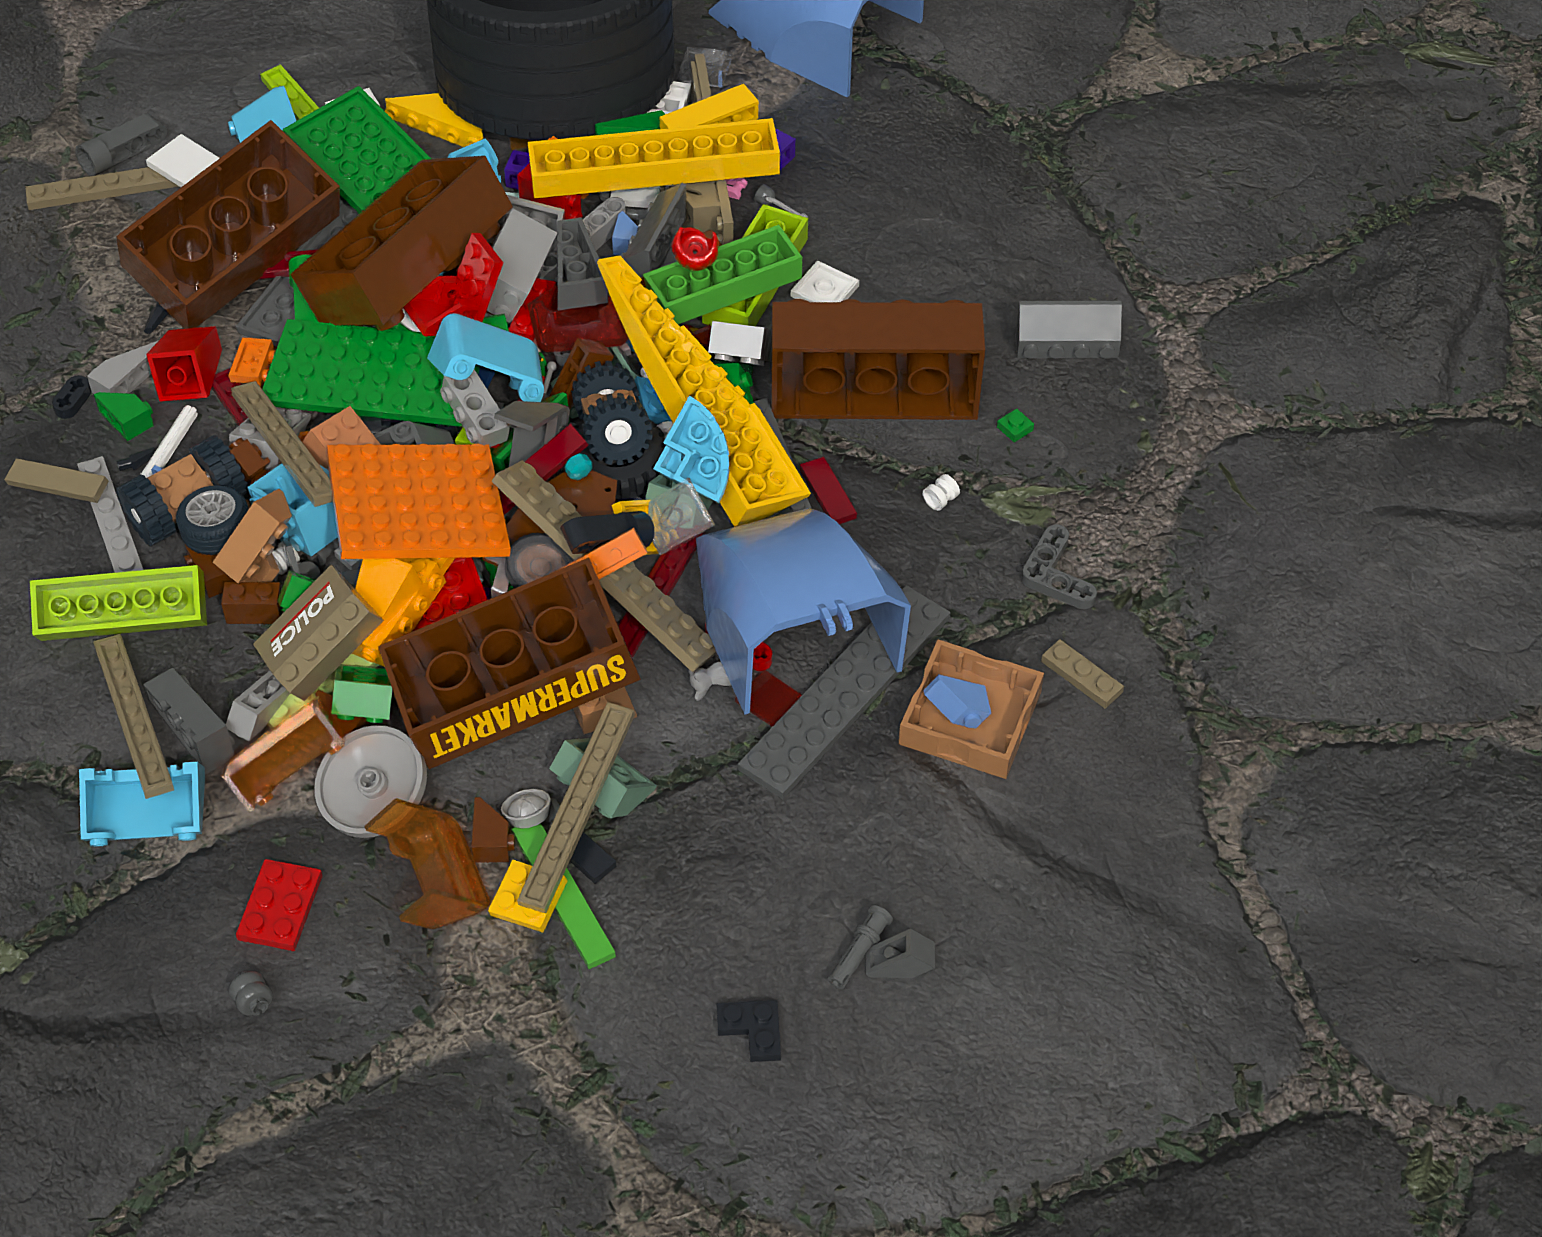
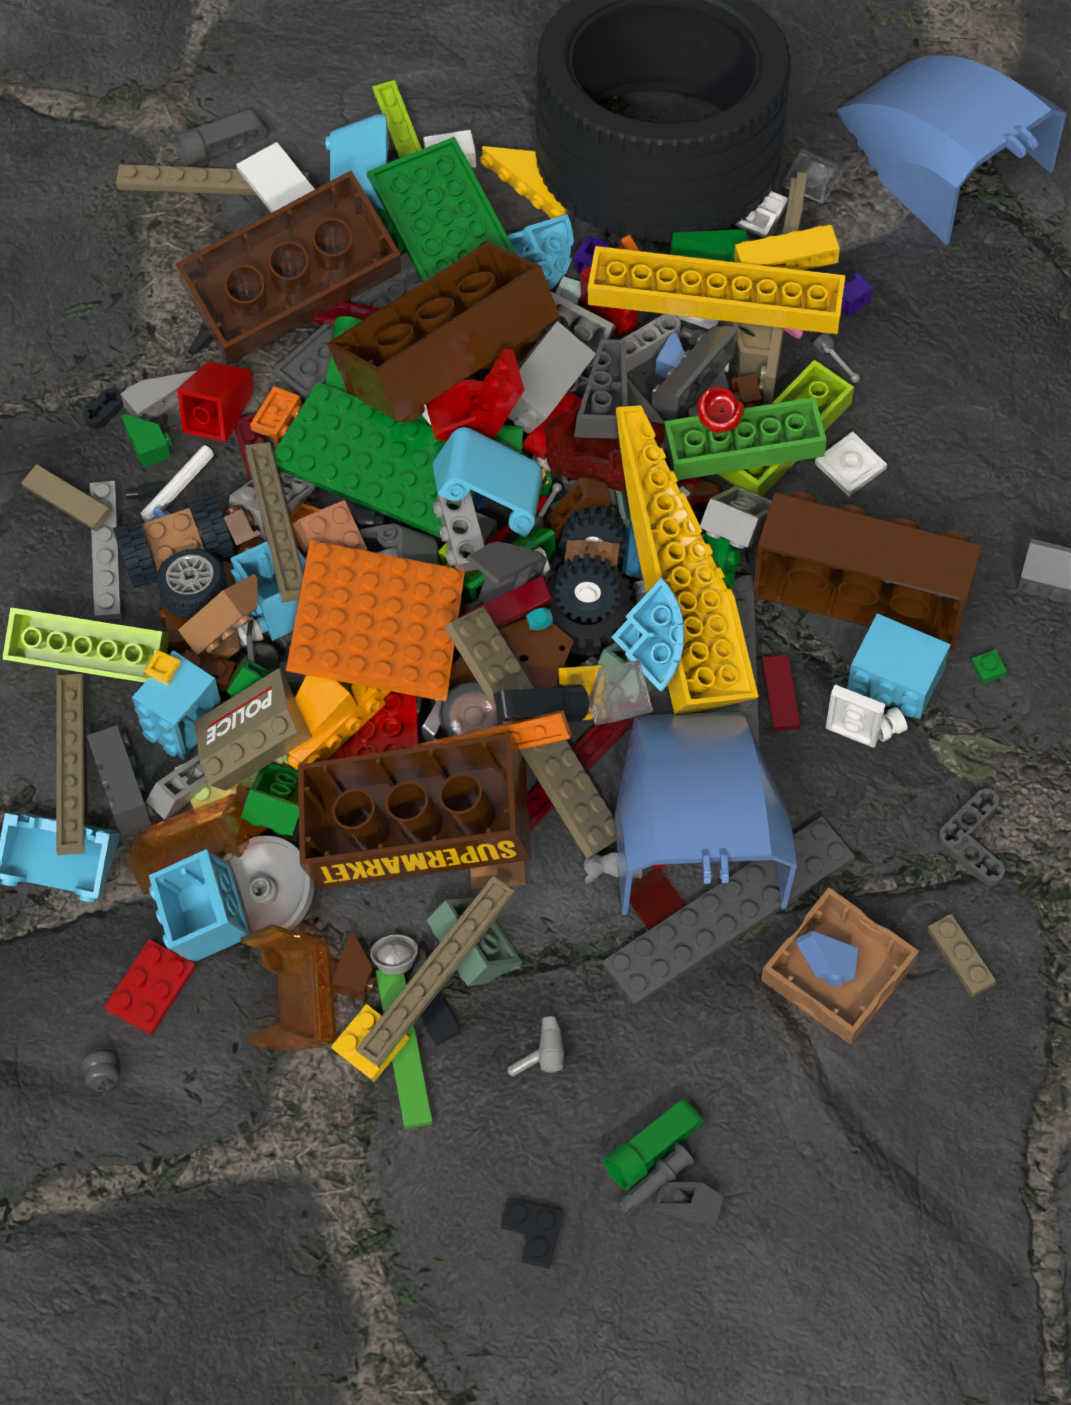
camera: 20 degrees right, 10 degrees up
none -> medium azure container [132,651,221,760]
none -> yellow tile [144,650,182,686]
none -> medium azure container [149,849,251,963]
none -> light grey piece [507,1016,564,1076]
none -> green beam [603,1099,705,1190]
none -> white tile [826,685,885,747]
none -> medium azure container [847,614,951,719]

